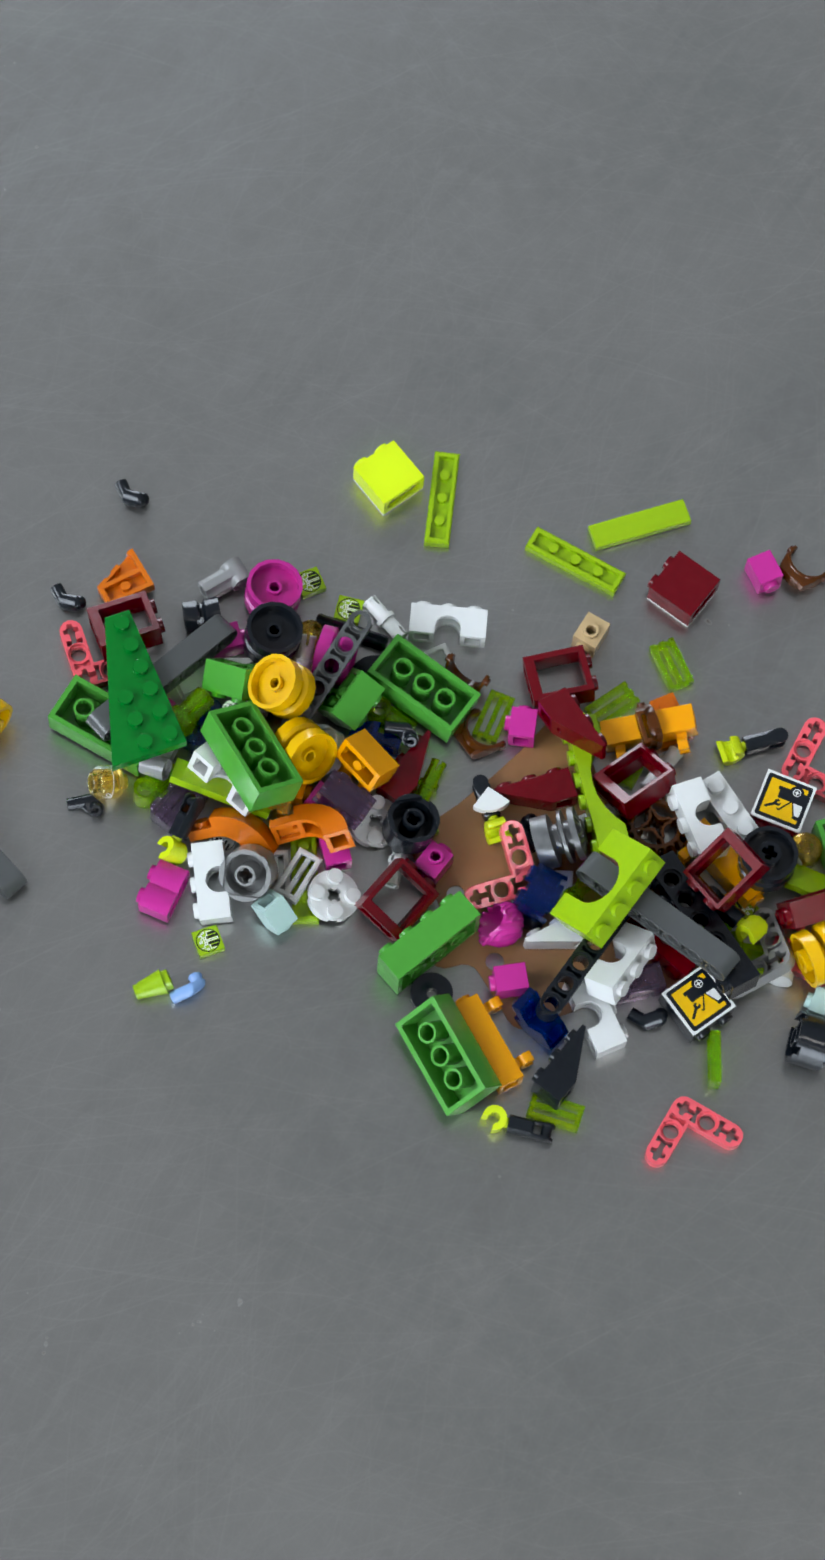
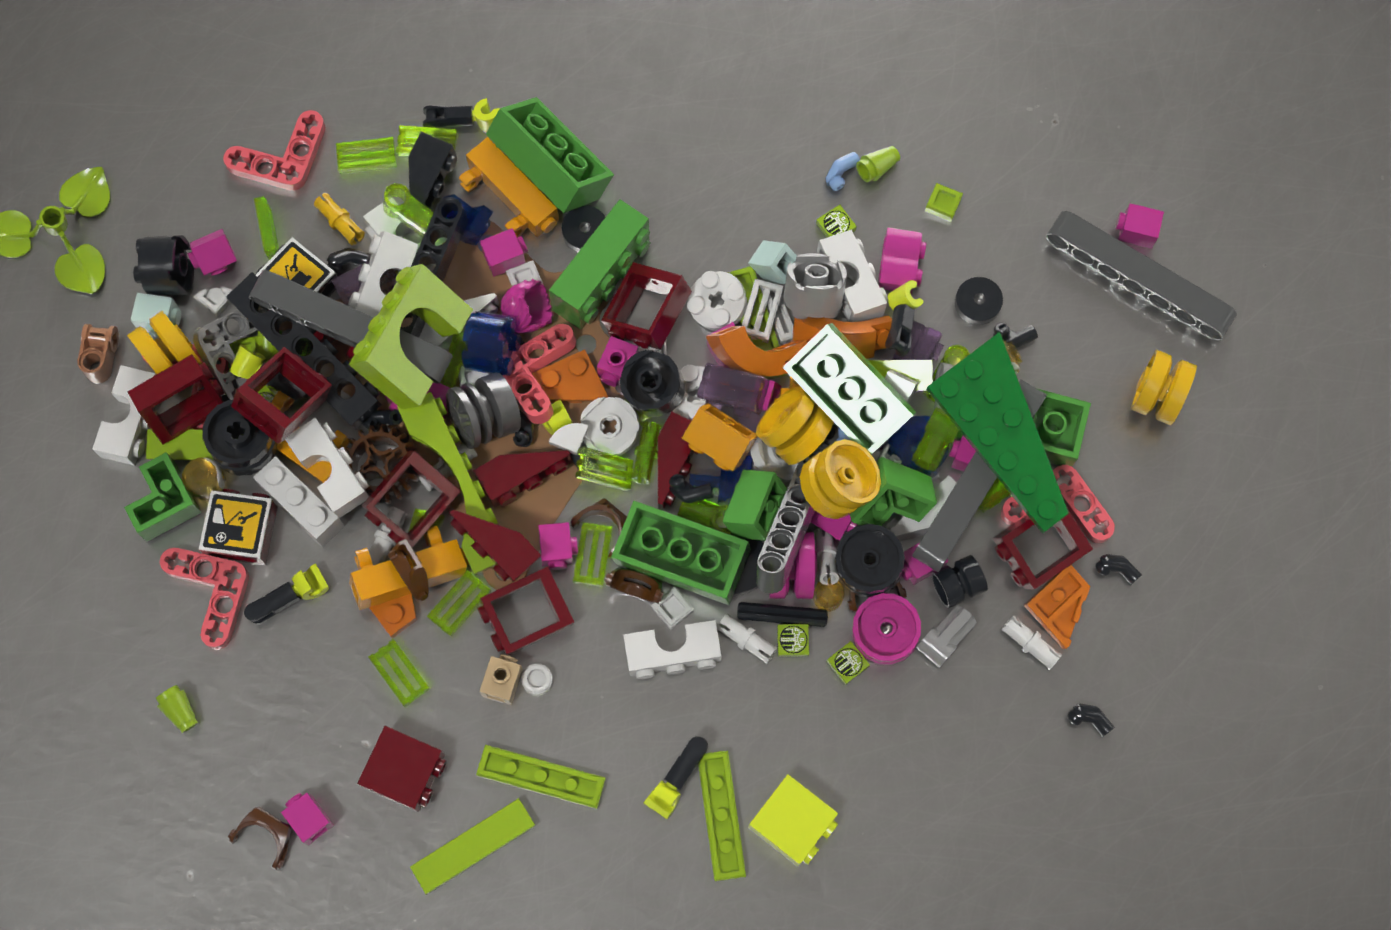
camera: 170 degrees right, 5 degrees up
none -> dark pink brick [187,229,237,275]
none -> white tile [193,287,232,317]
none -> yellow pin [314,193,365,246]
none -> clear neon green tile [336,137,397,174]
none -> clear neon green piece [383,183,434,238]
none -> white tile [506,260,543,286]
none -> white tile [521,664,553,696]
none -> orange wing [532,349,608,403]
none -> clear neon green tile [575,447,634,491]
none -> white plate [580,397,641,458]
none -> piece [643,737,708,819]
none -> lime tile [925,183,963,222]
none -> black piece [955,277,1003,325]
none -> white pin [1001,615,1062,670]

